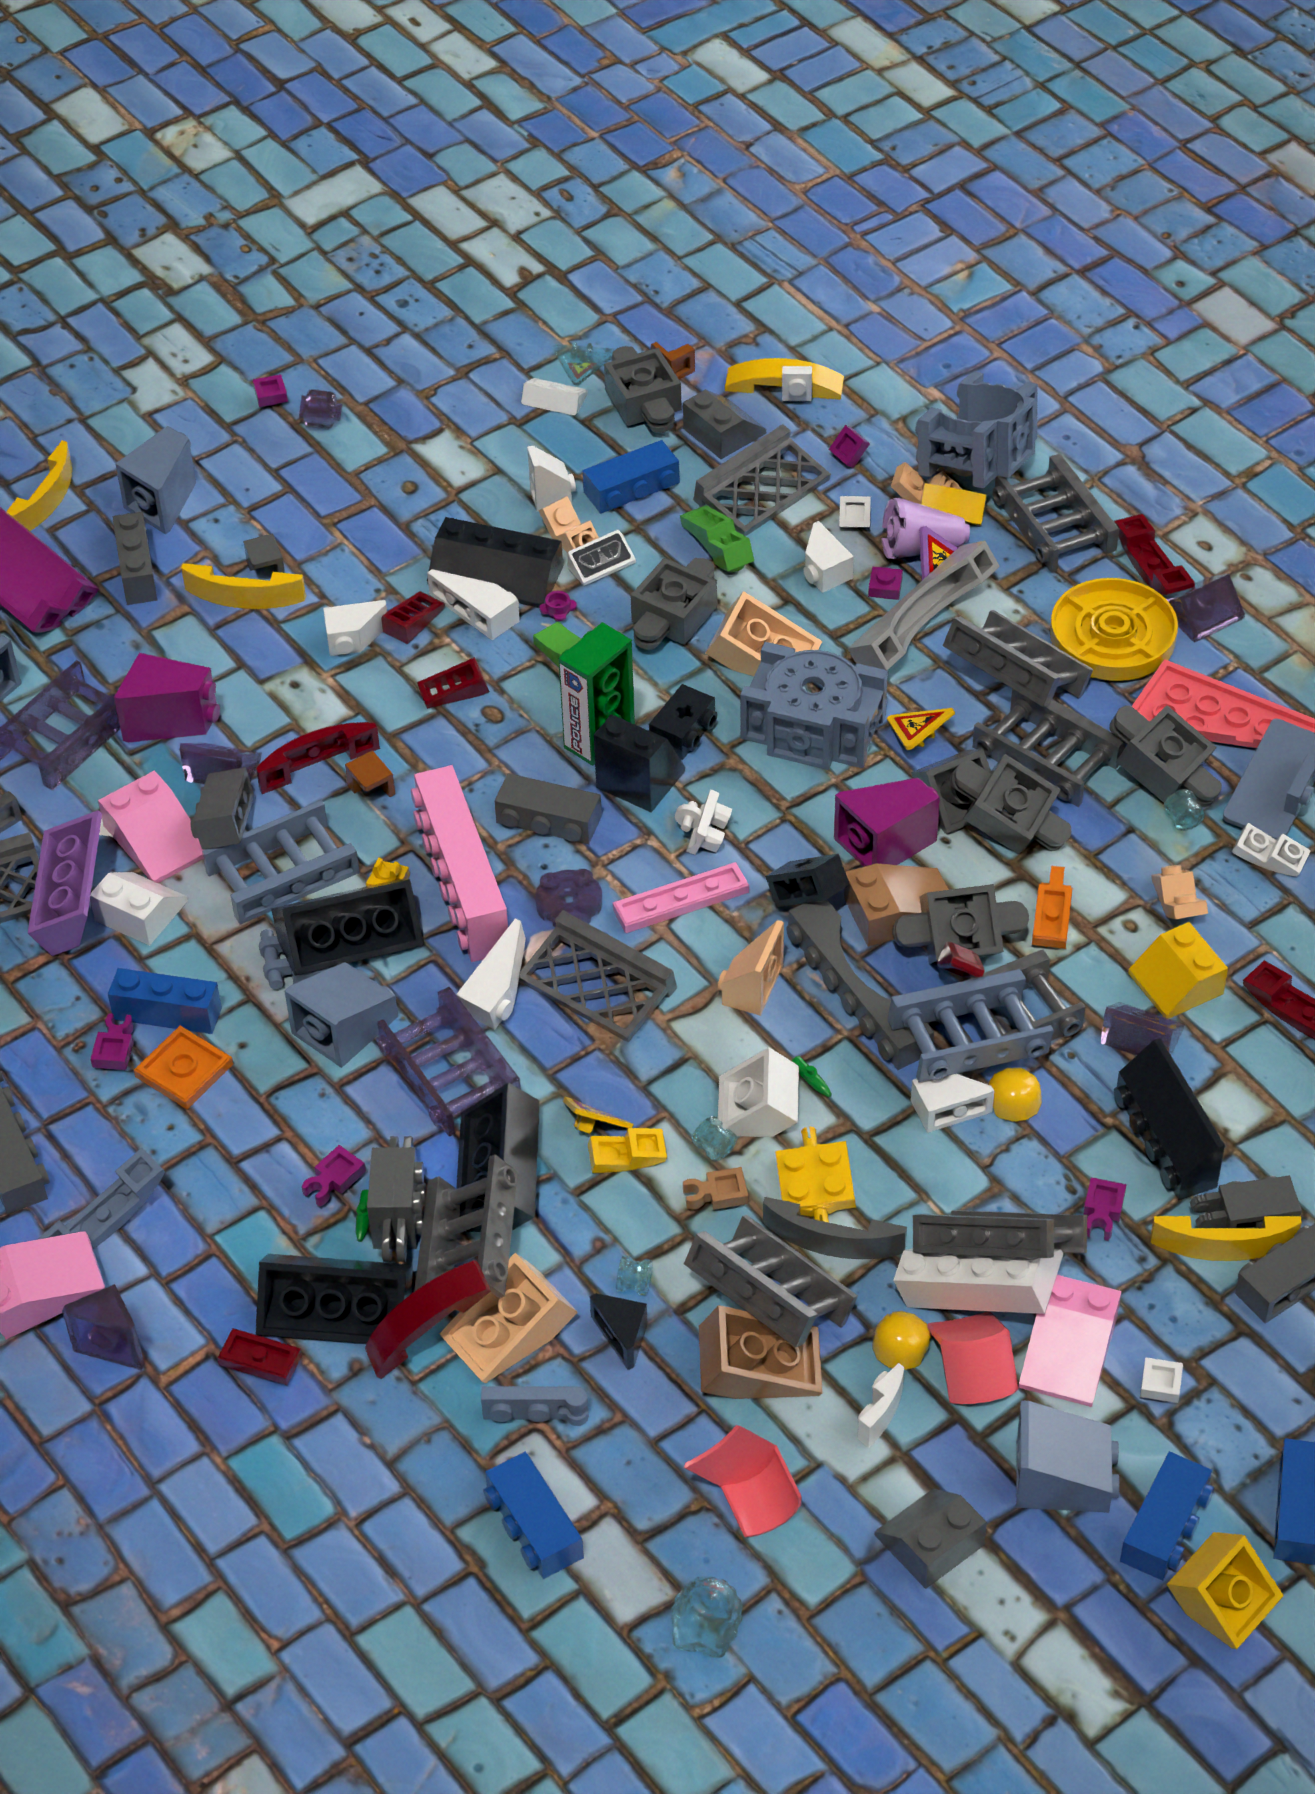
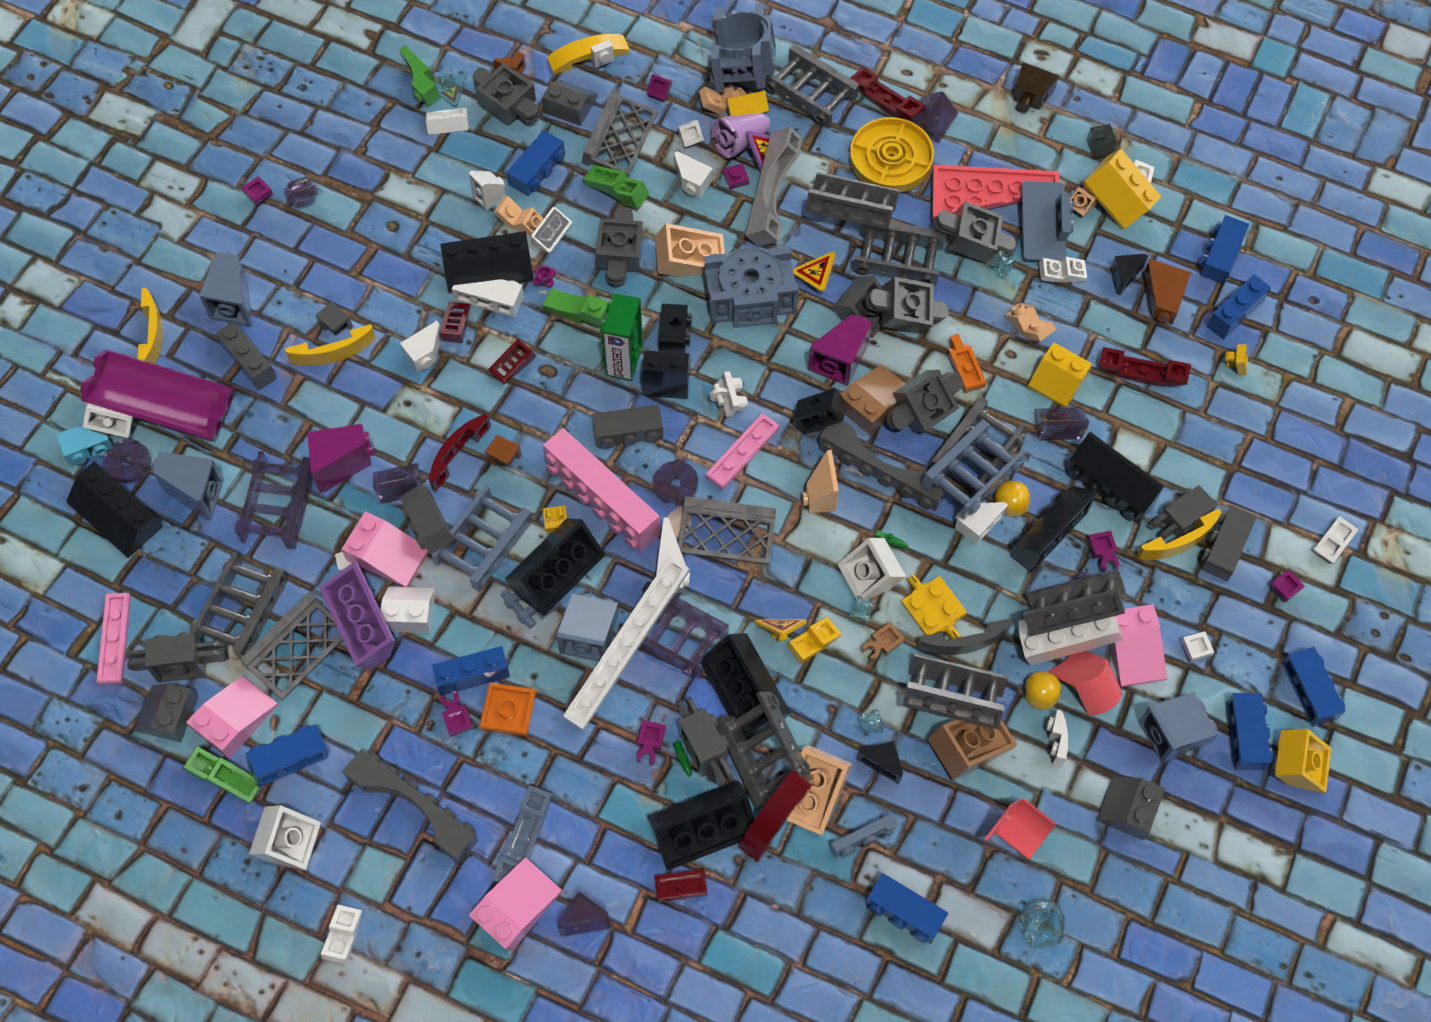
camera: 30 degrees left, 15 degrees up
dark red slope [937,942,985,979] -> none
none -> bright green slope [399,45,440,107]
none -> white plate [563,556,690,730]
none -> black slope [1010,486,1097,573]

